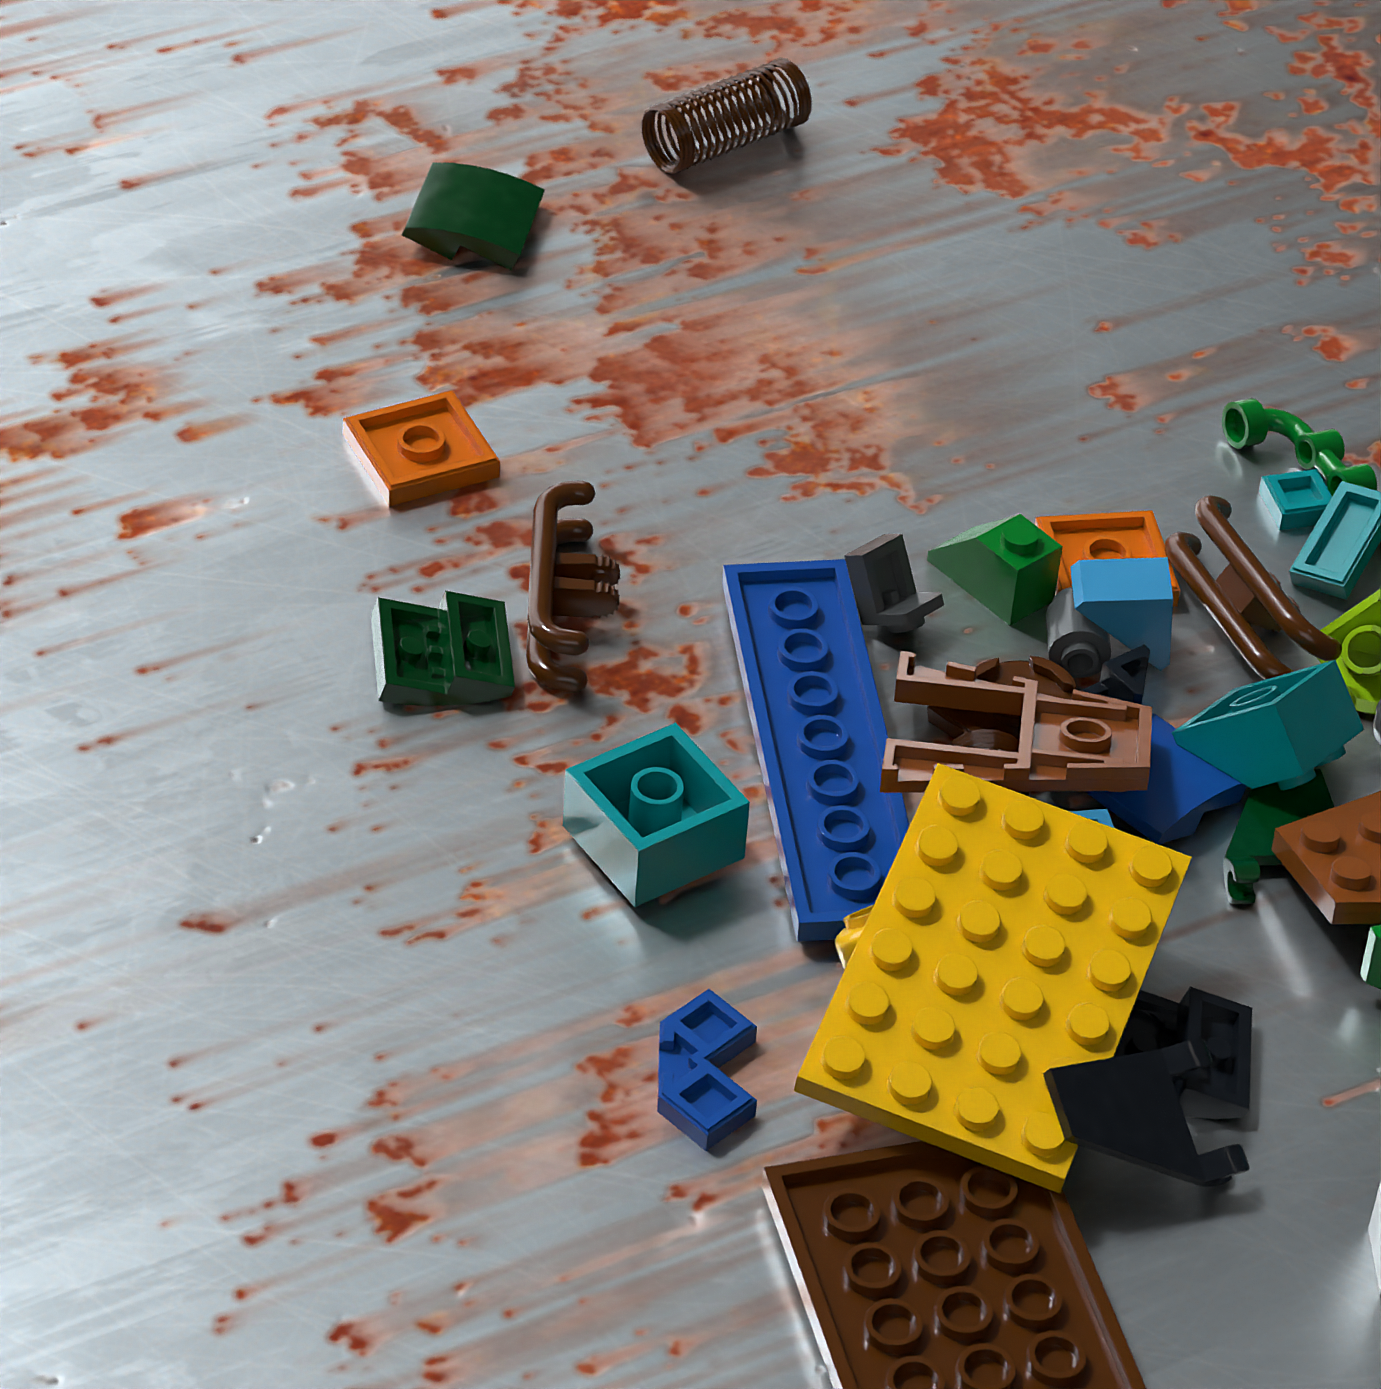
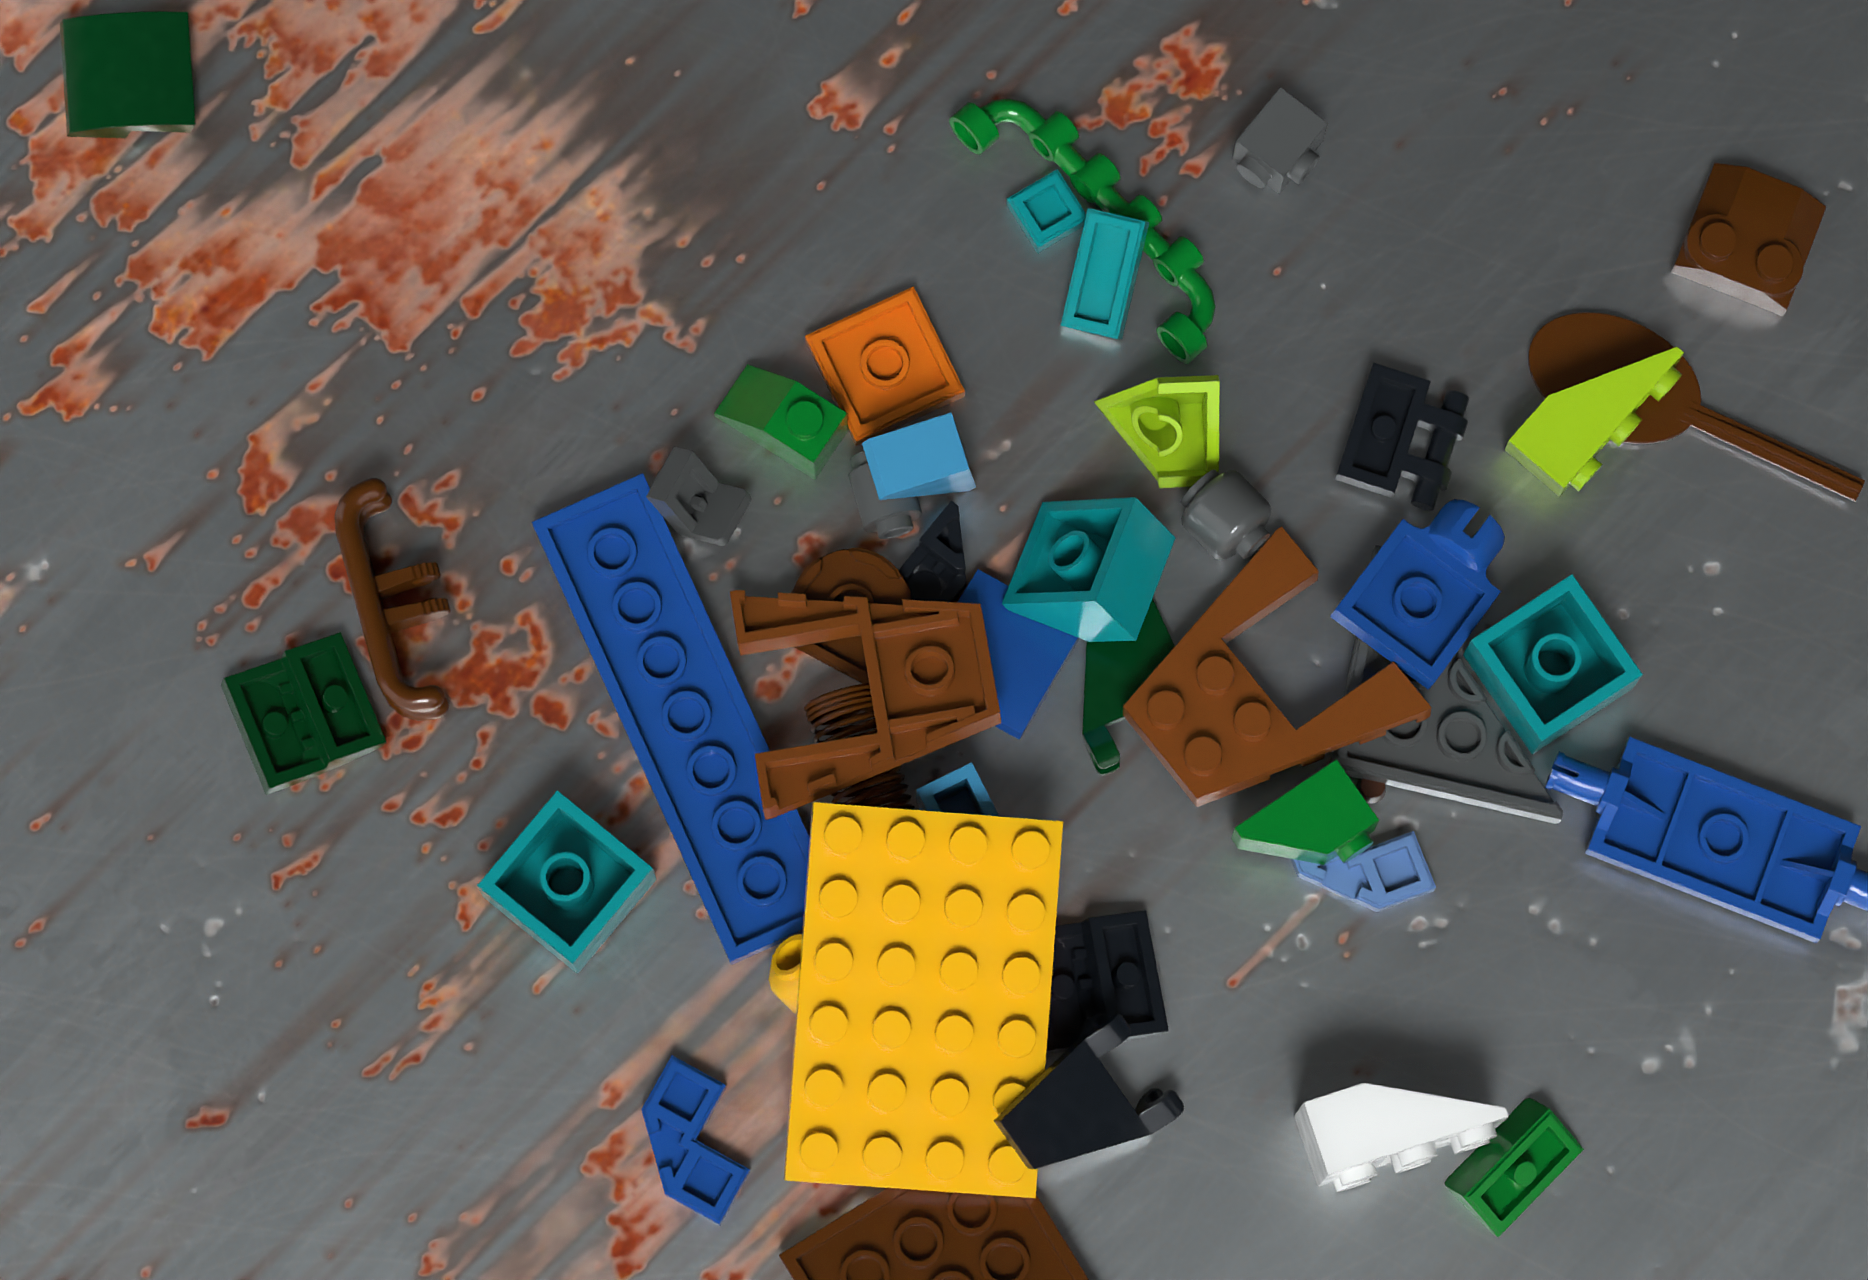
camera: 15 degrees left, 35 degrees up
orange tile [343,390,500,506] -> none
reddish brown piece [1165,495,1342,680] -> none

